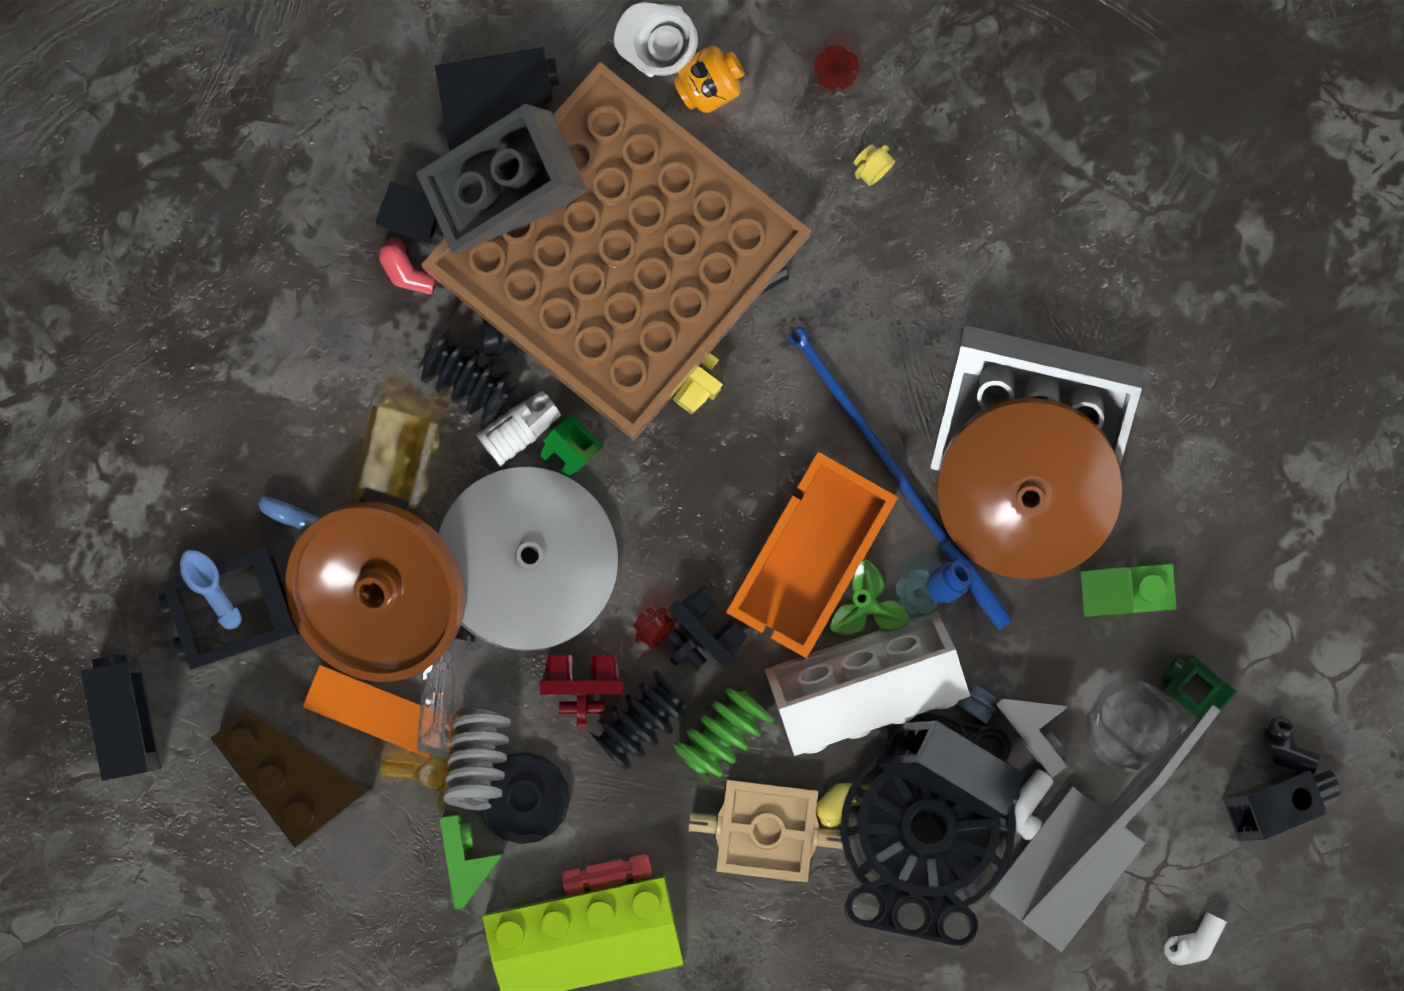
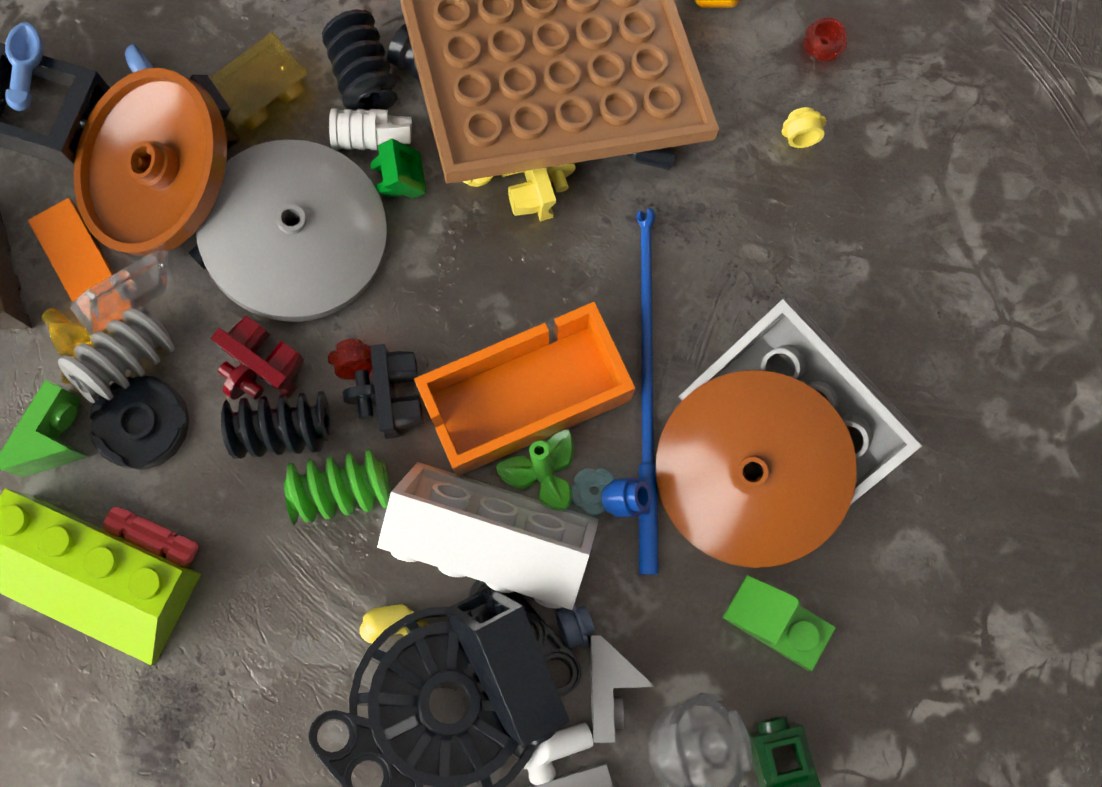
camera: 30 degrees right, 10 degrees down
tan plate [688,780,843,883] -> none

